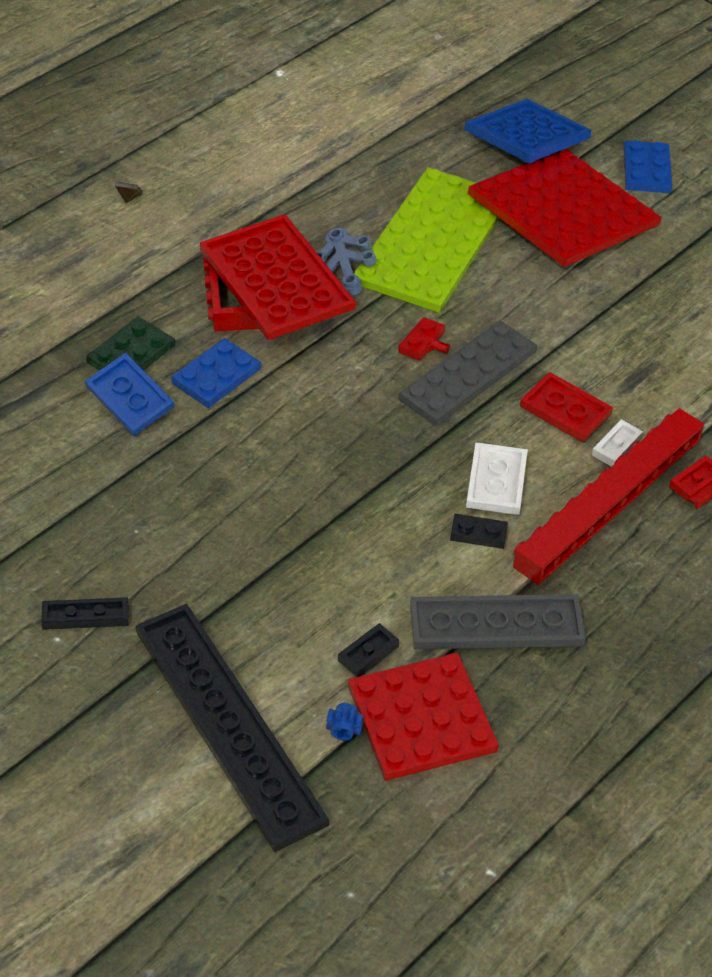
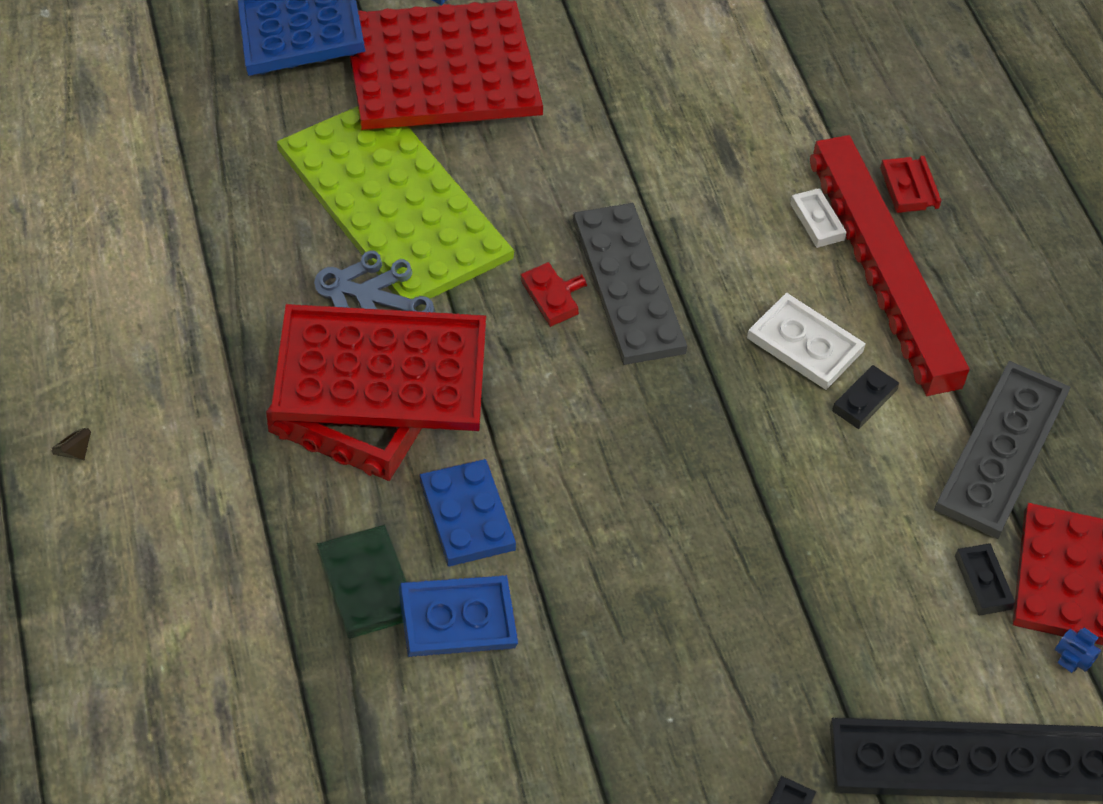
camera: 60 degrees left, 5 degrees up
red plate [520,372,613,443] -> none

